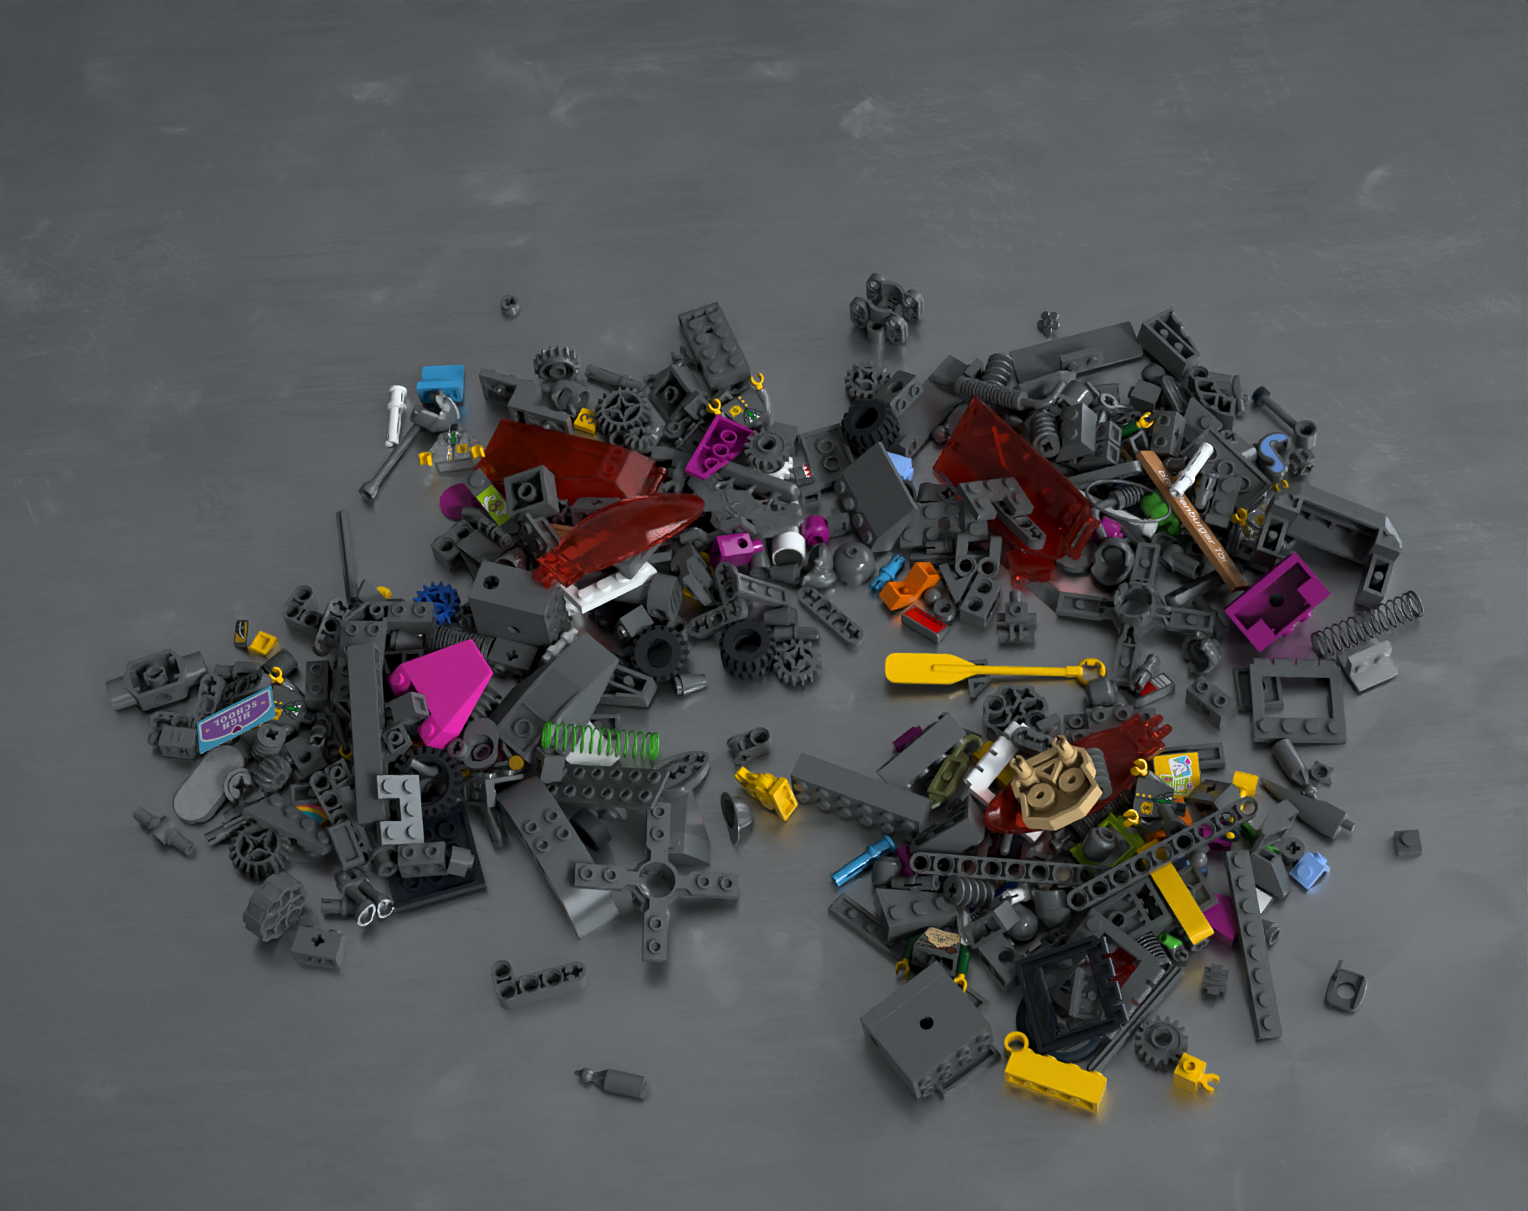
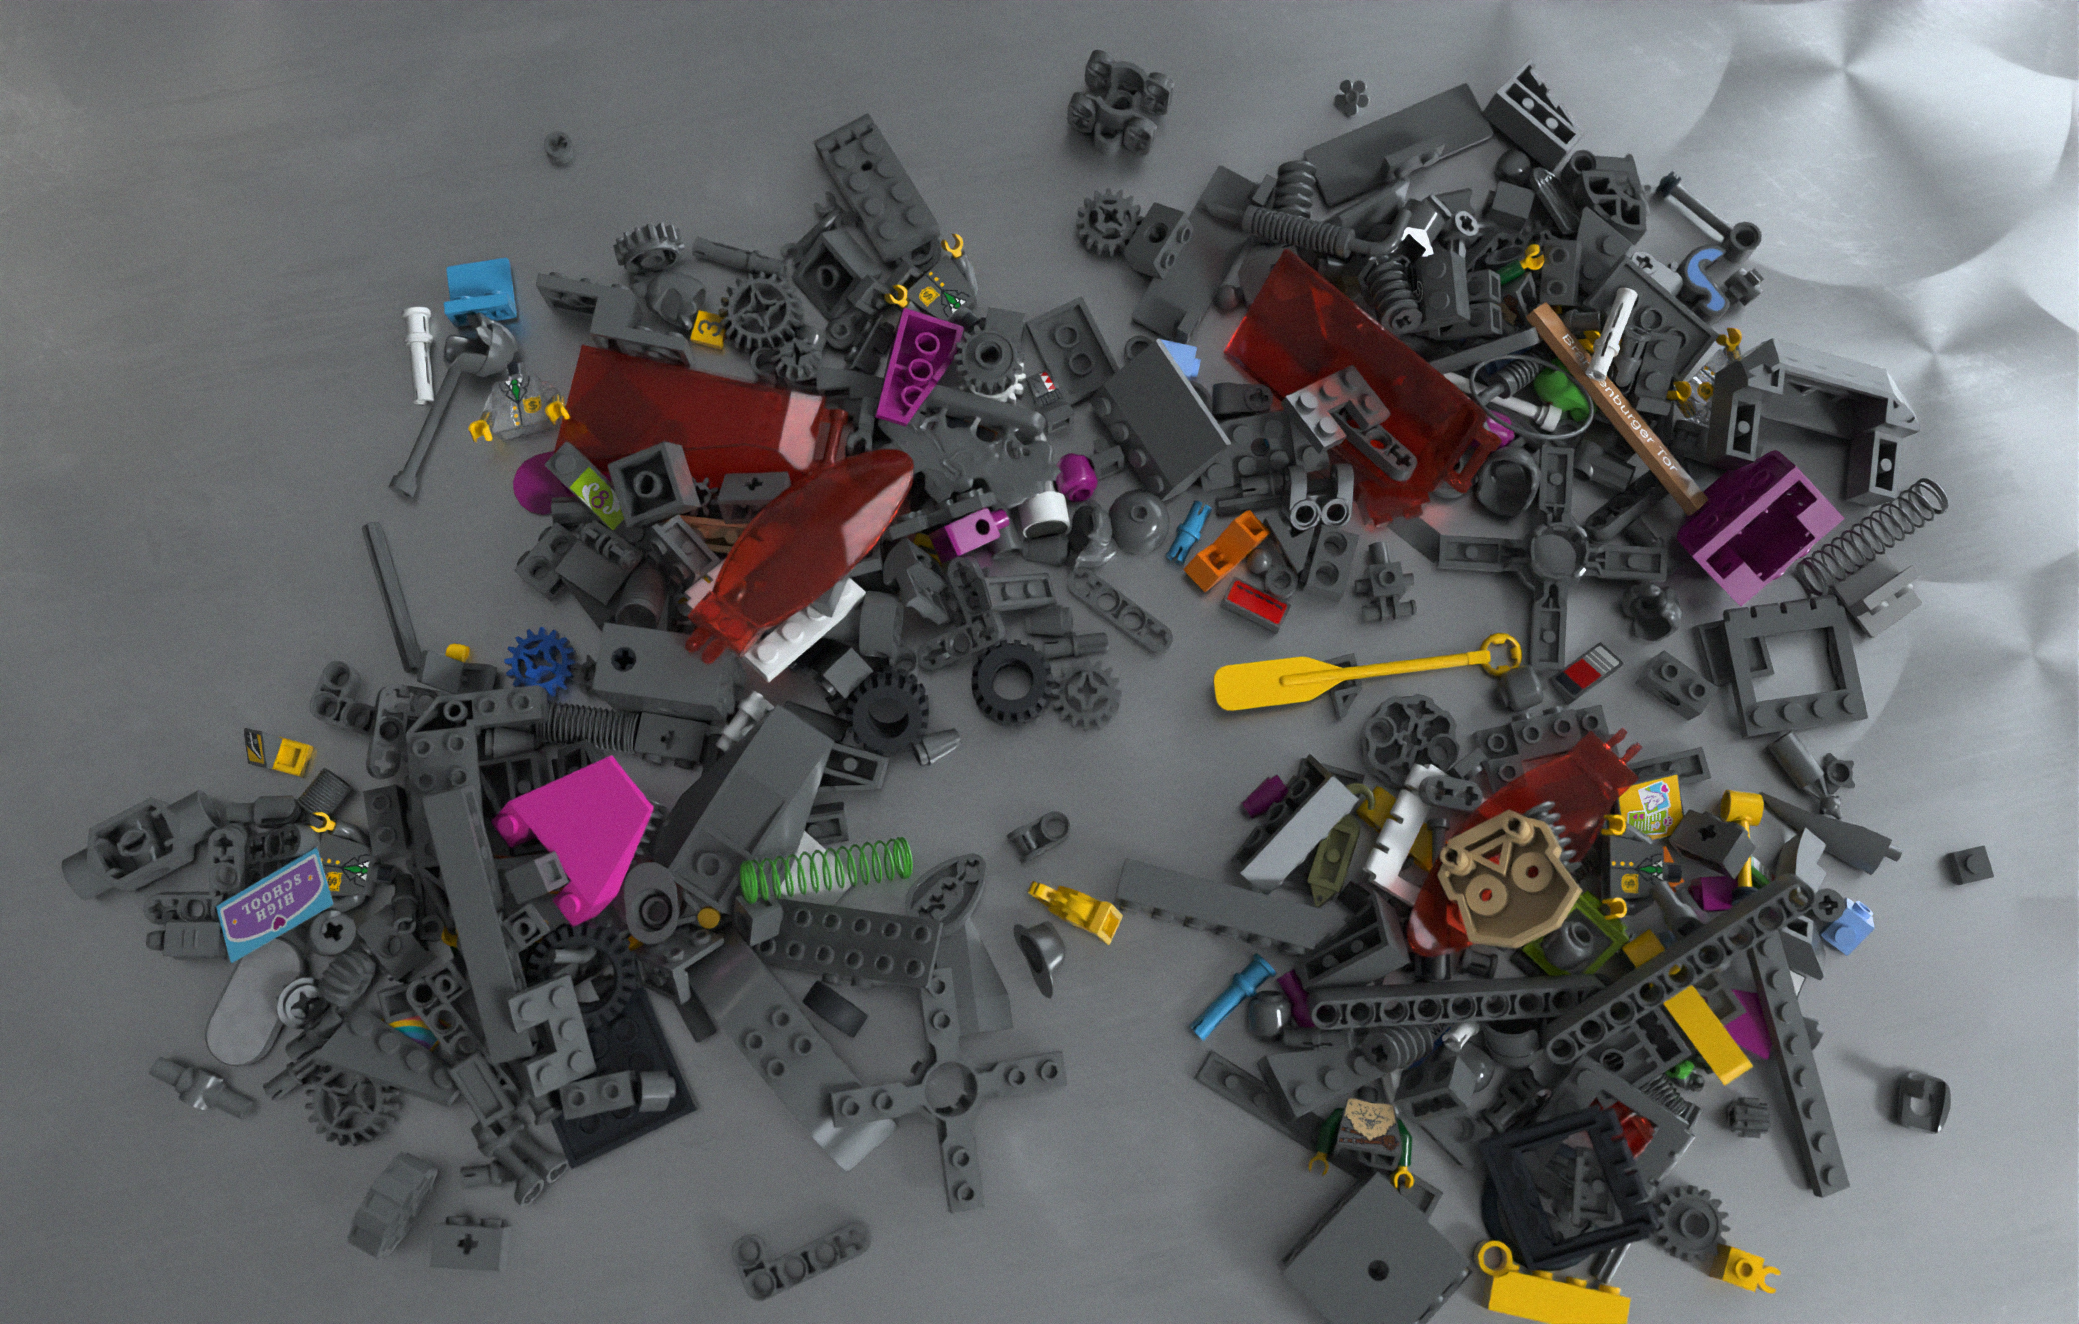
camera: 20 degrees left, 20 degrees up
dark grey bush [447,738,471,761] -> none
black tyre [841,398,900,455] -> none
dark grey pin [1129,654,1161,693] -> none

